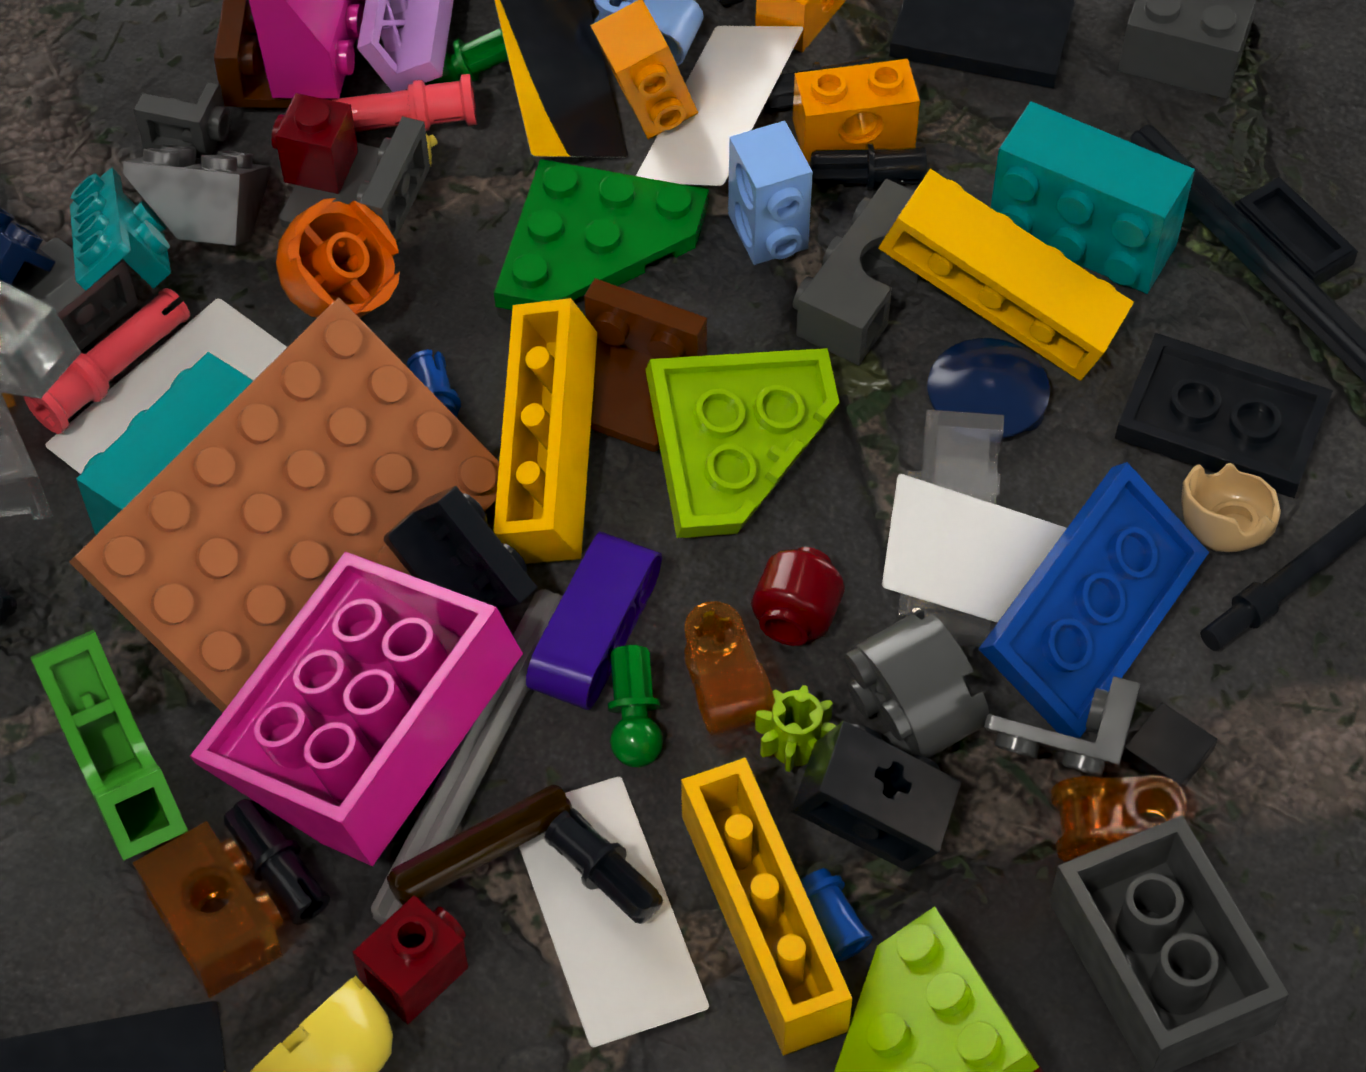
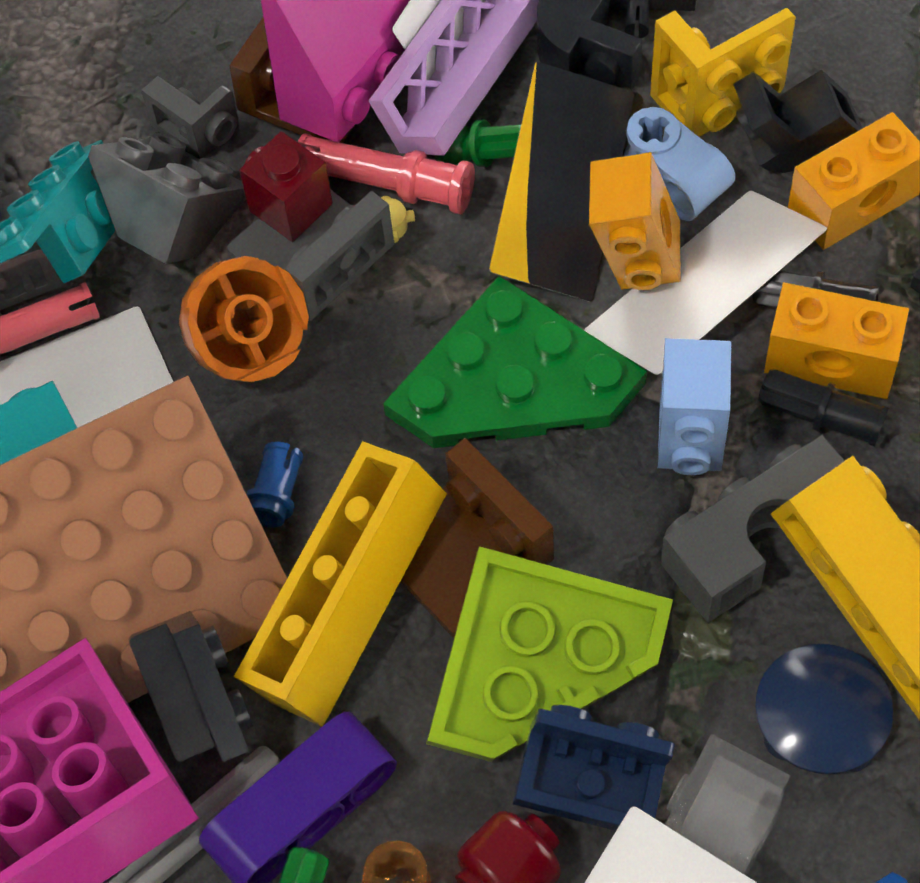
camera: 30 degrees right, 5 degrees up
none -> dark blue bracket [512,705,675,831]

